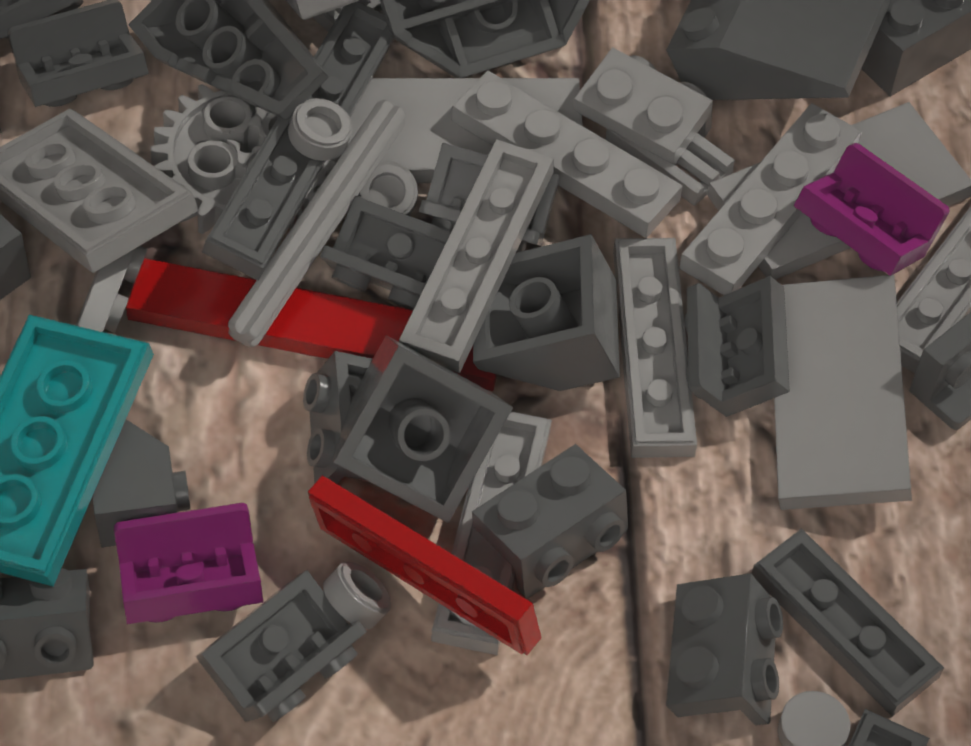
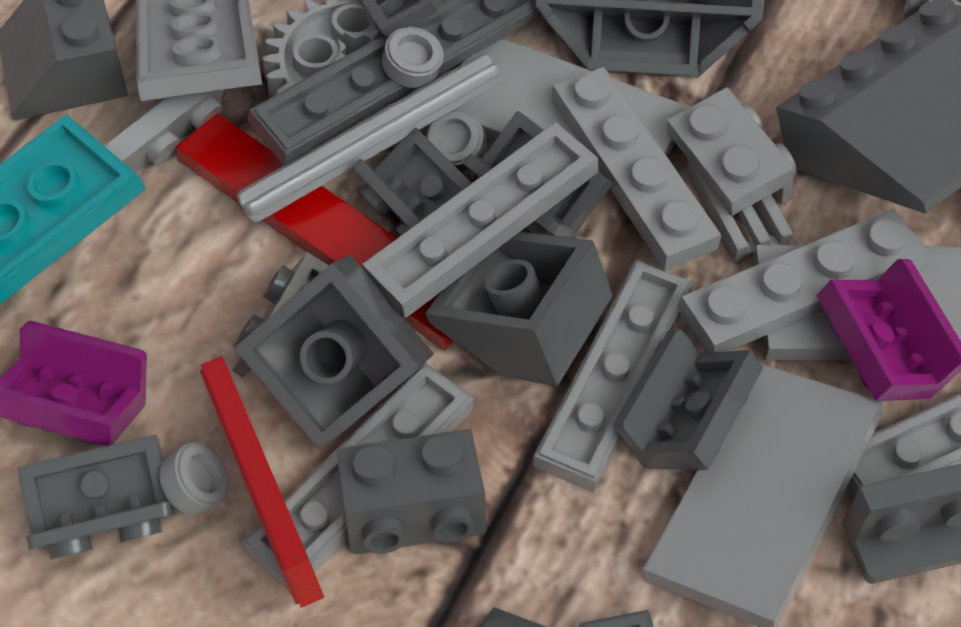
camera: 30 degrees right, 0 degrees up
dark grey slope [93,419,191,548] -> none

